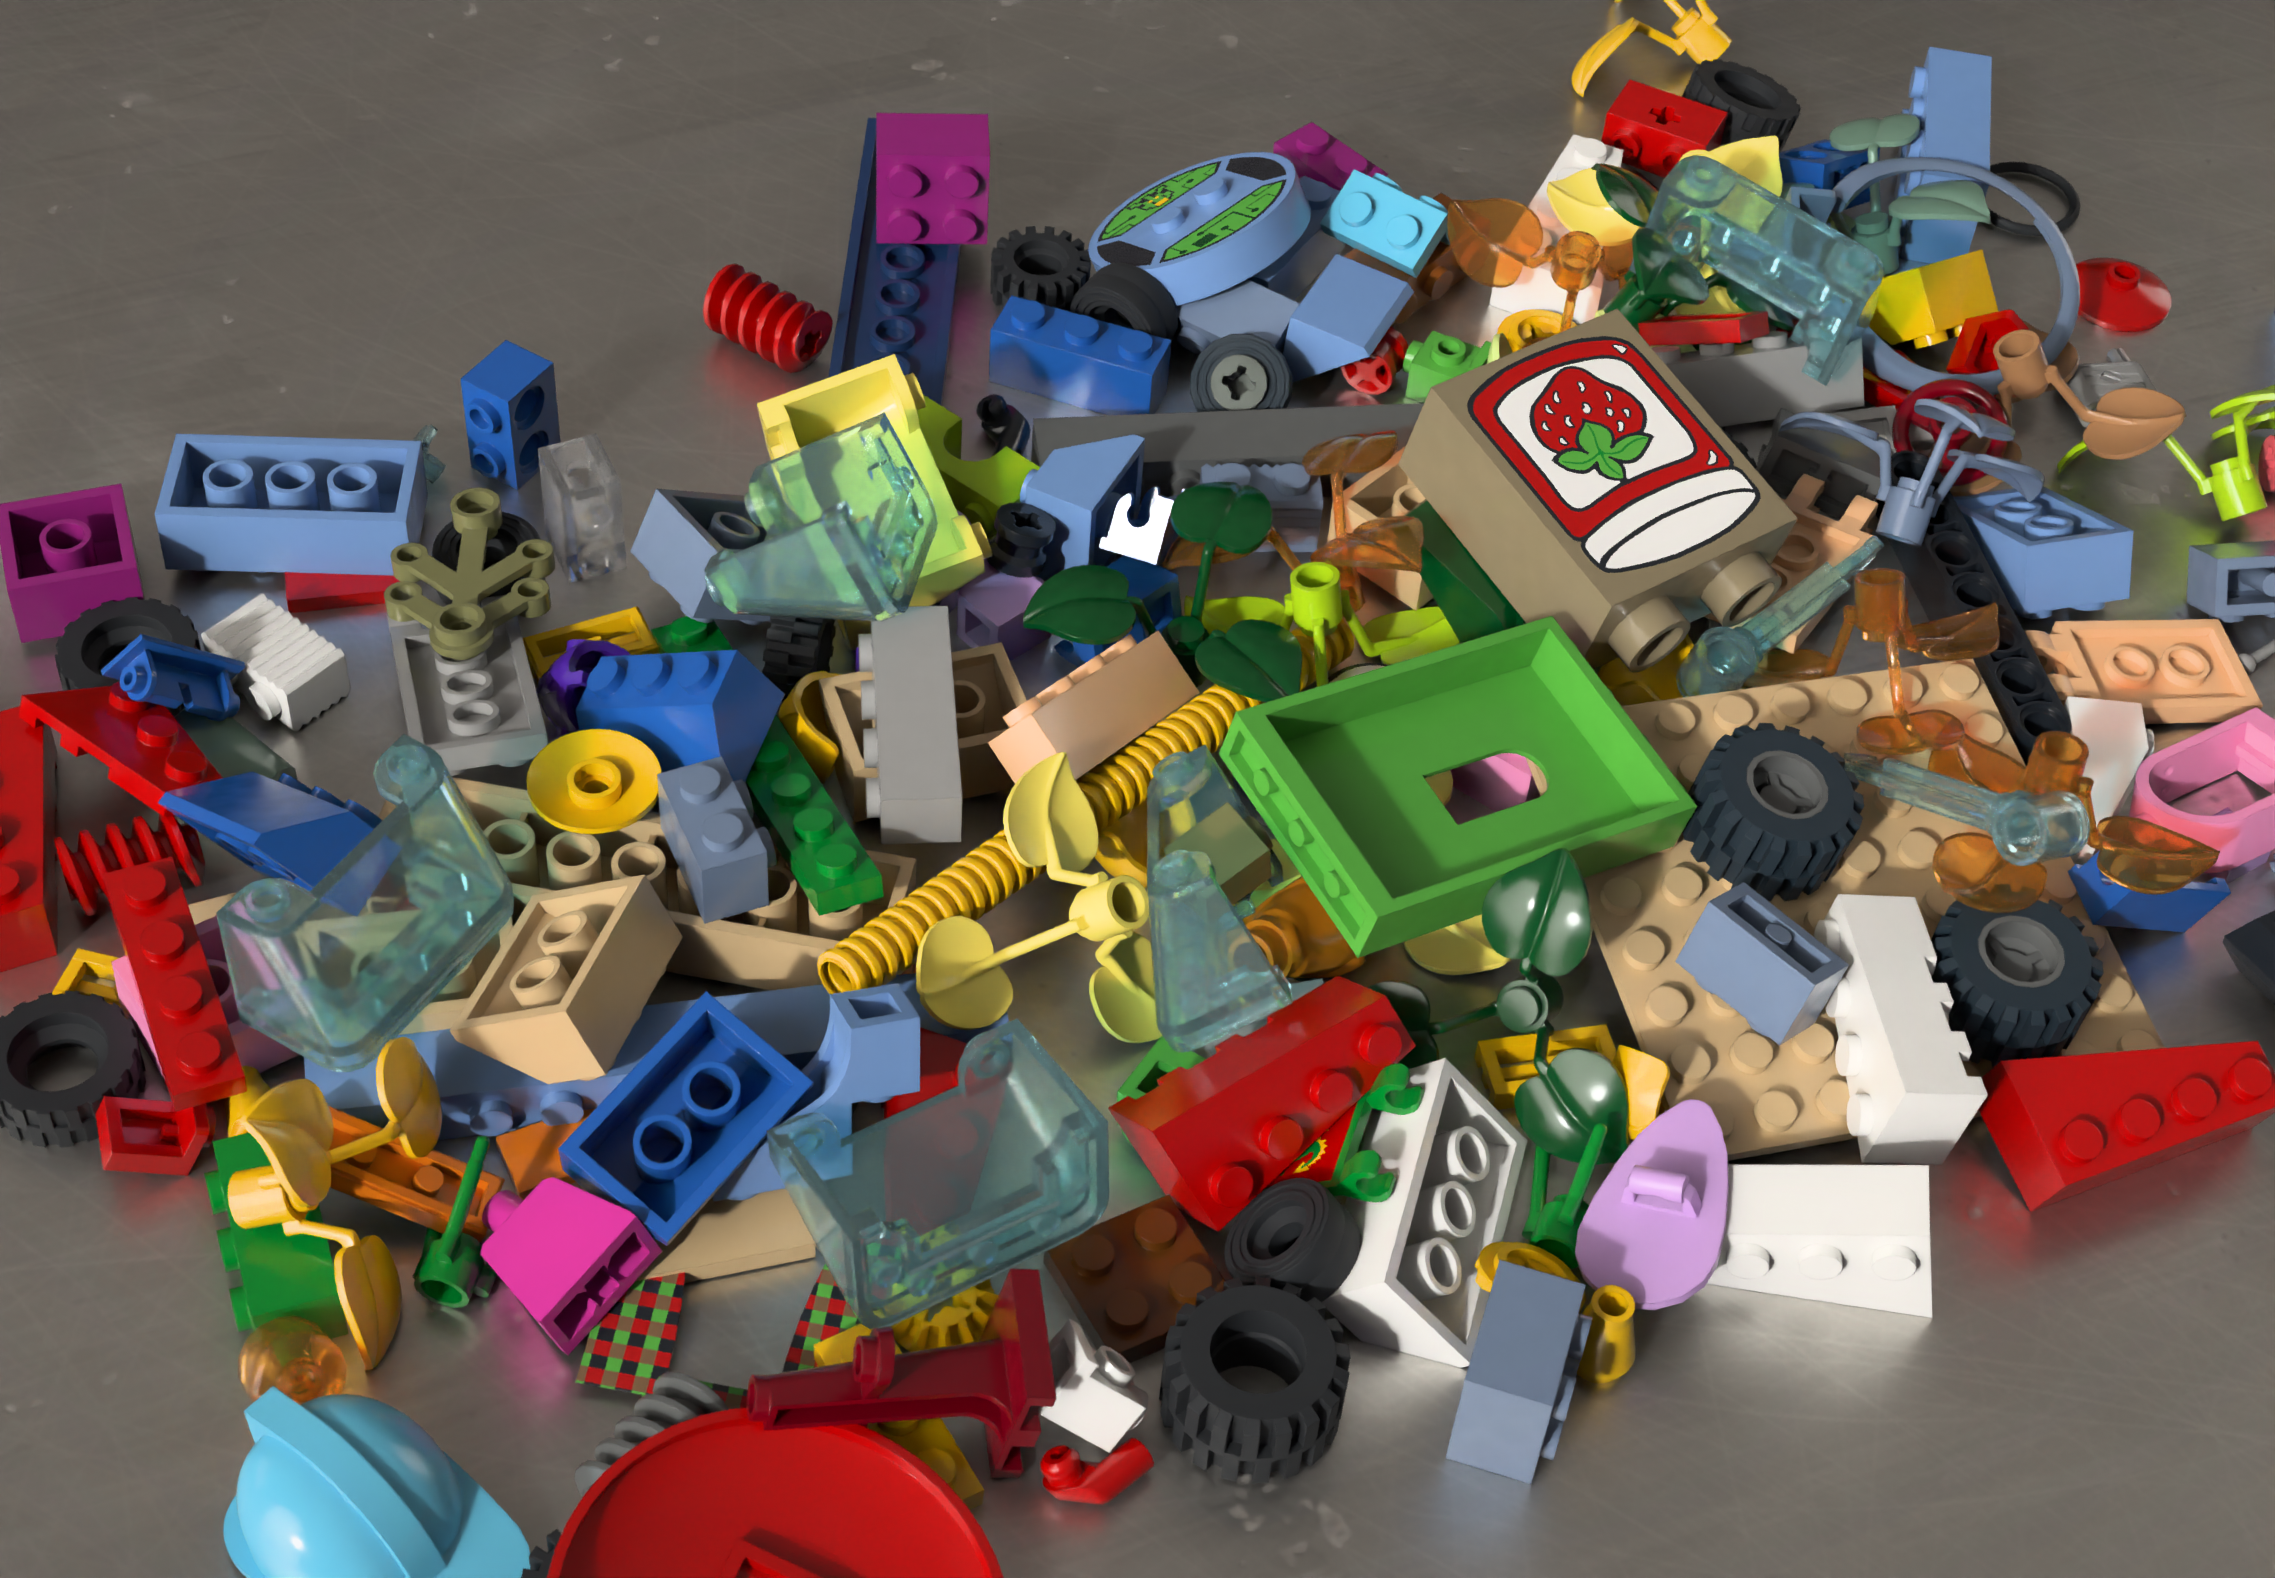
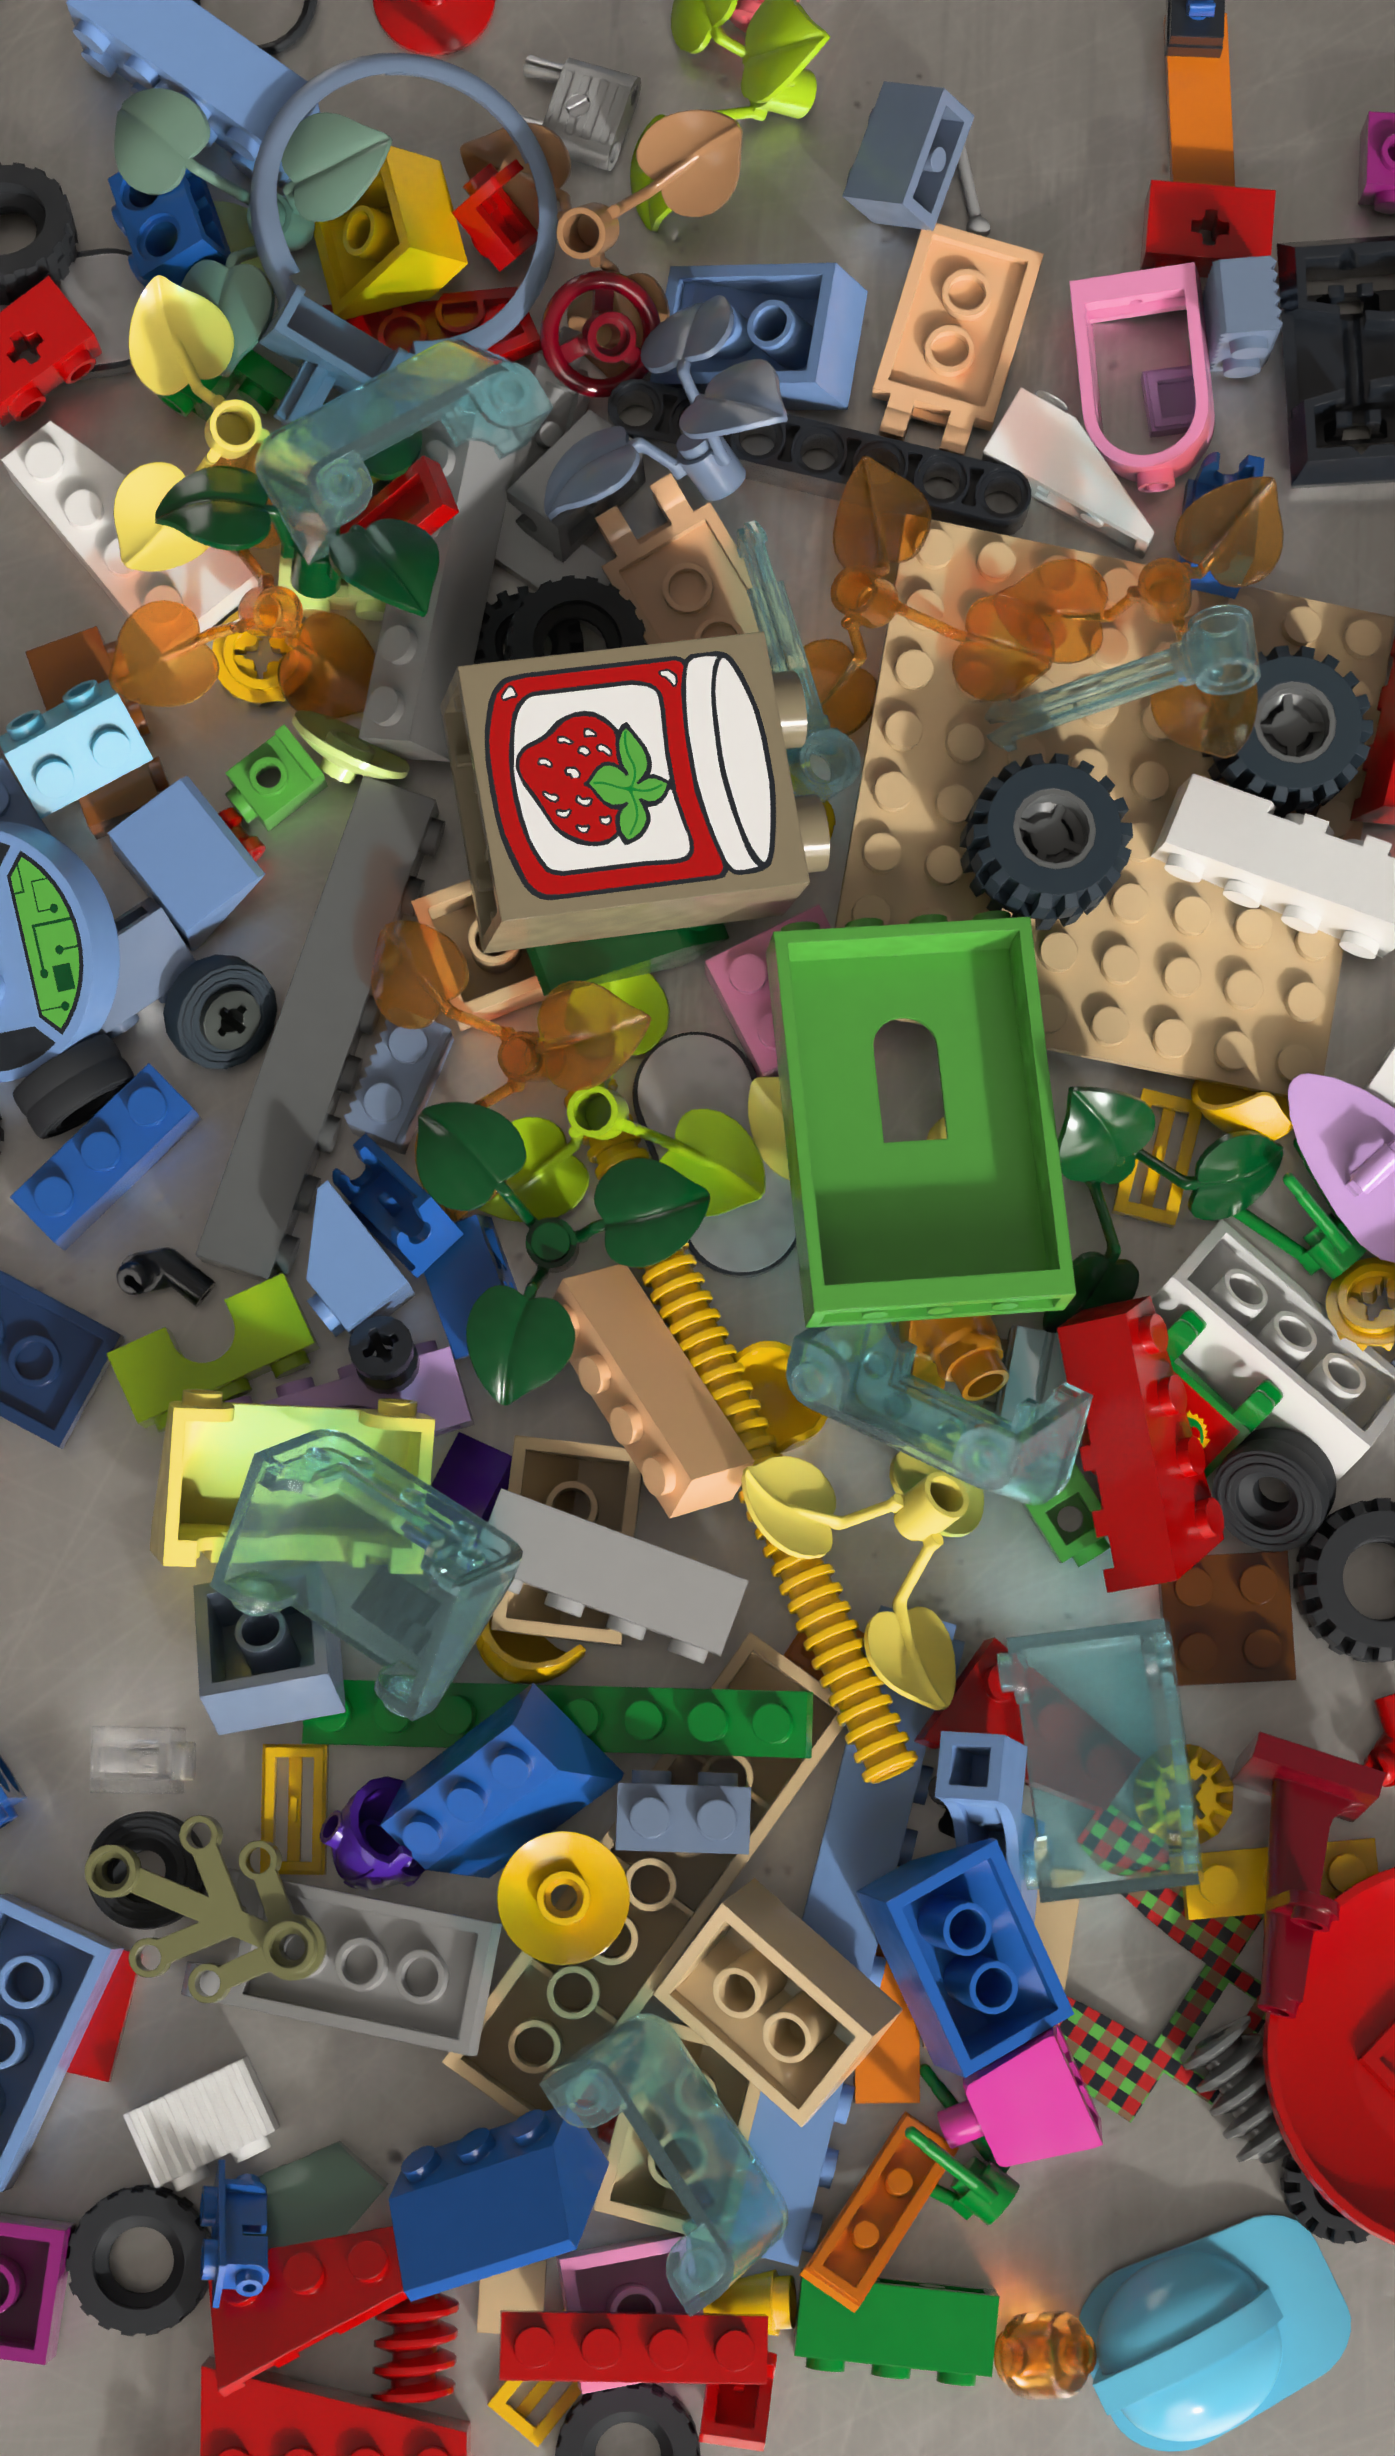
camera: 60 degrees left, 35 degrees up
yellow plant [228,1037,442,1371] -> none
white brick [1038,1319,1149,1452] -> none
olive brick [1164,802,1273,923] -> none
brick [1675,882,1849,1046] -> none

